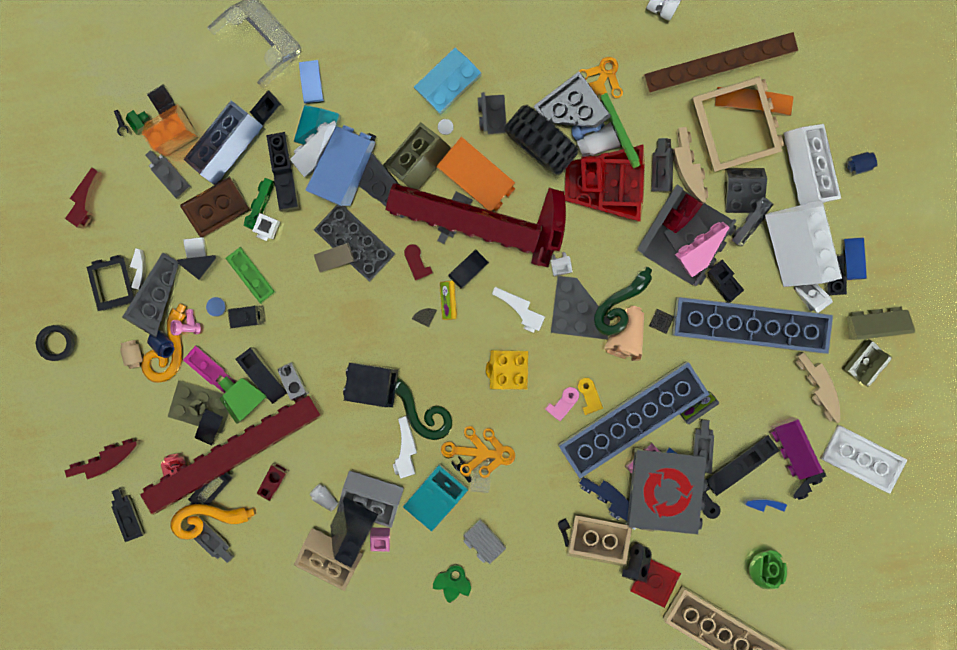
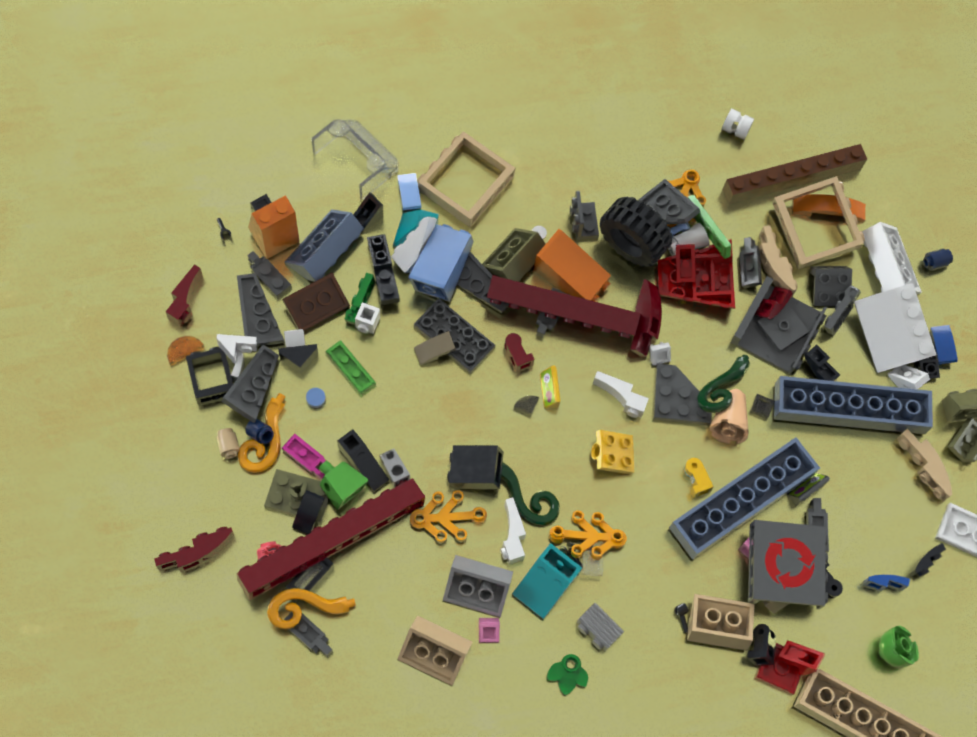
camera: 10 degrees left, 20 degrees down
black tyre [35,325,75,361] -> none
black hinge [111,487,144,542] -> none
green tile [125,110,149,135] -> none
bright pink piece [170,309,201,335] -> none
black torso [228,305,266,329] -> none
dark red leg [257,462,289,501] -> none
white cone [310,484,338,512] -> none
black slope [330,497,378,568] -> none
medium azure slope [414,48,481,115] -> none
black slope [448,249,489,289] -> none
bright pink leg [545,387,579,421] -> none
dark blue slope [578,477,641,530] -> none
bright pink slope [675,222,729,277] -> none
black slope [706,435,780,496] -> none
magenta slope [771,417,824,480] -> none
none -> clear orange tile [167,336,204,365]
none -> white slope [217,334,257,364]
none -> dark grey wing [237,273,285,347]
none -> light orange plant [410,490,487,543]
none -> tan window [417,131,516,227]
none -> red slope [779,640,825,676]

